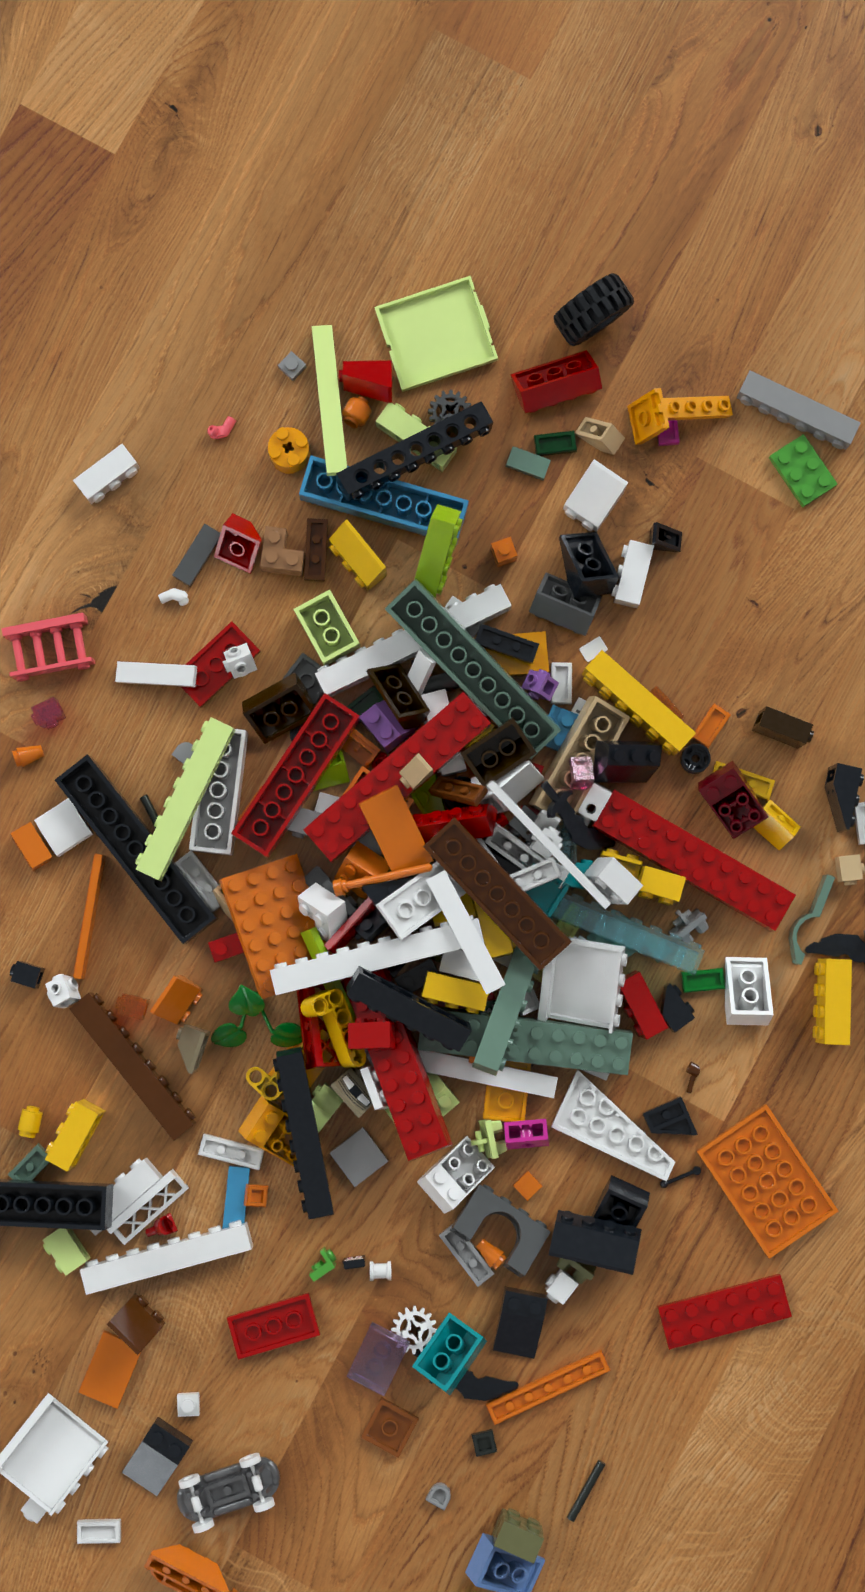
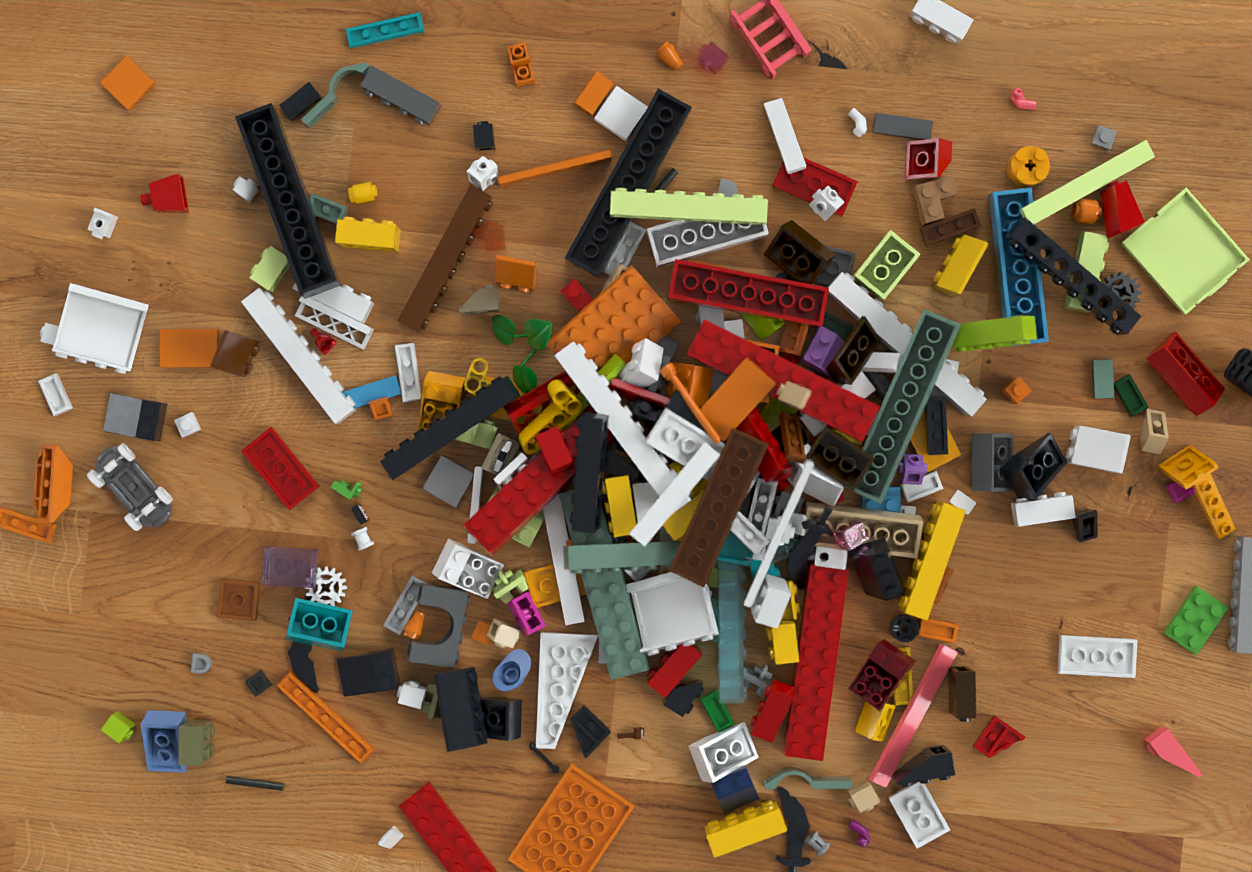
camera: 70 degrees right, 5 degrees up
none -> white slope [378,826,403,849]
none -> white tile [467,466,484,544]
none -> tan brick [486,618,520,648]
none -> medium blue piece [492,649,531,691]
none -> dark blue slope [710,765,760,814]
none -> red brick [749,679,795,743]
none -> coral tile [869,643,958,787]
none -> red wing [972,715,1026,758]
none -> white tile [1057,635,1137,678]

